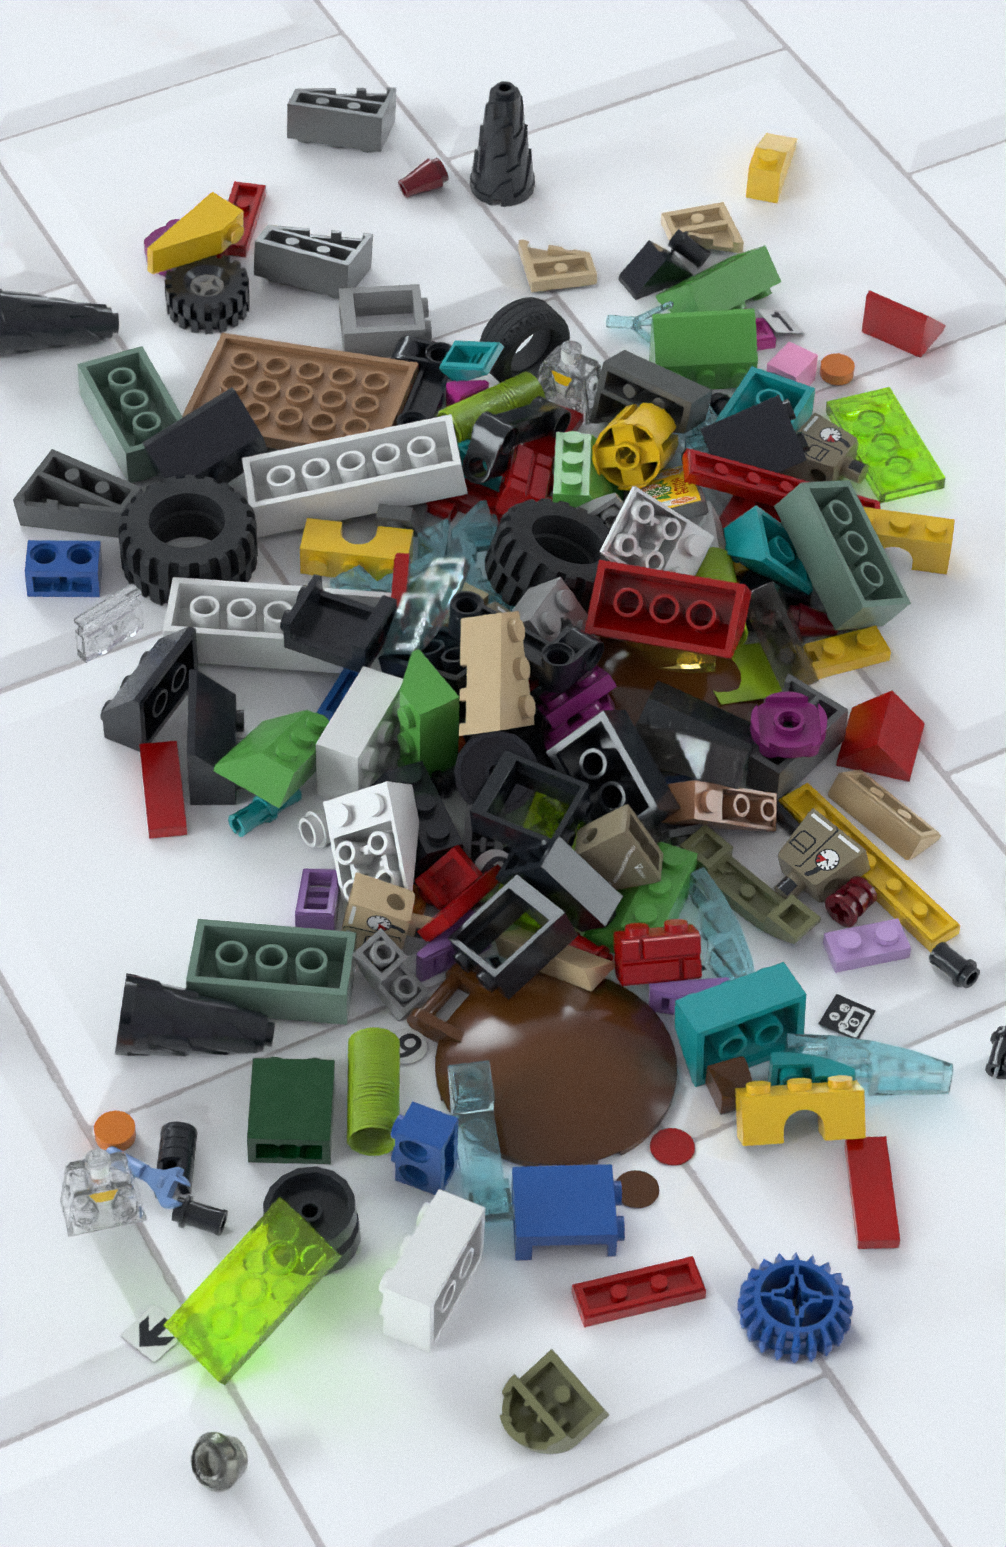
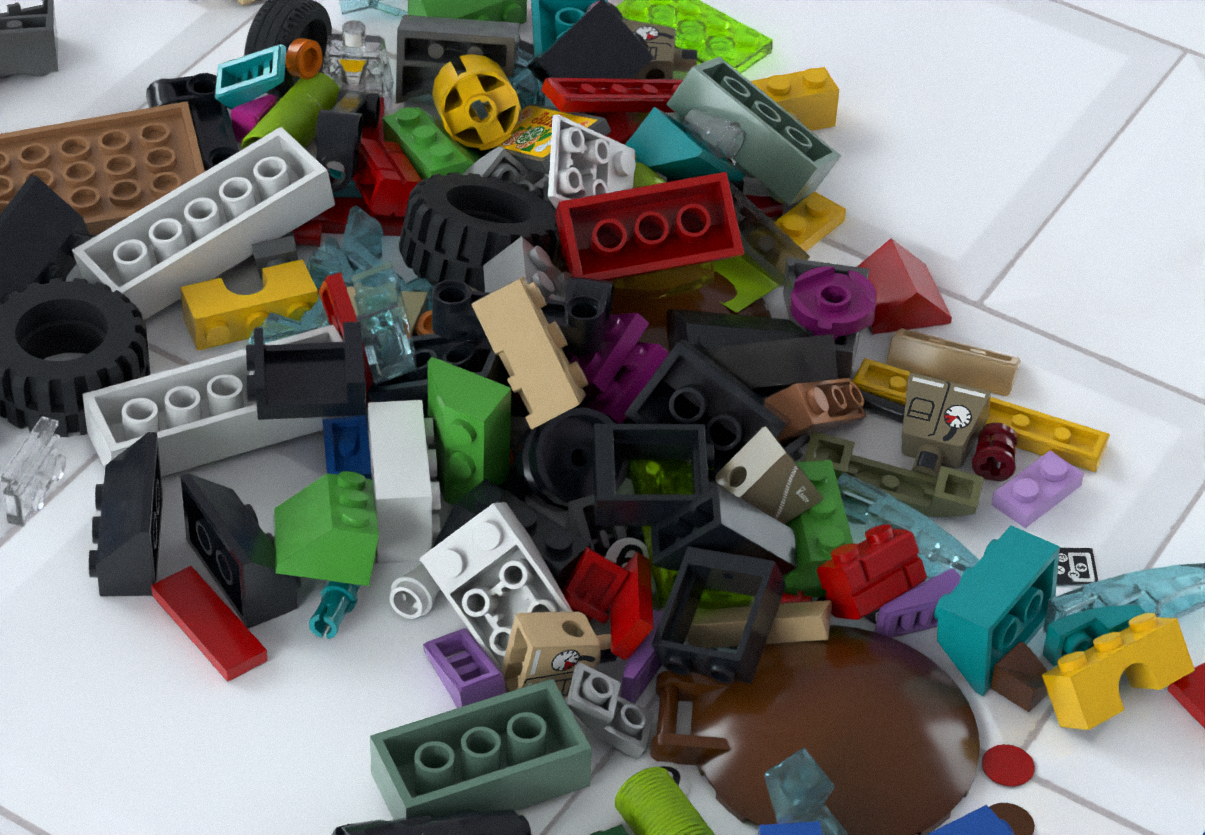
camera: 30 degrees left, 5 degrees down
light grey window [339,284,432,357] -> none
black pin [929,942,980,989] -> none
none -> orange tile [285,38,323,79]
none -> clear cone [683,108,746,159]

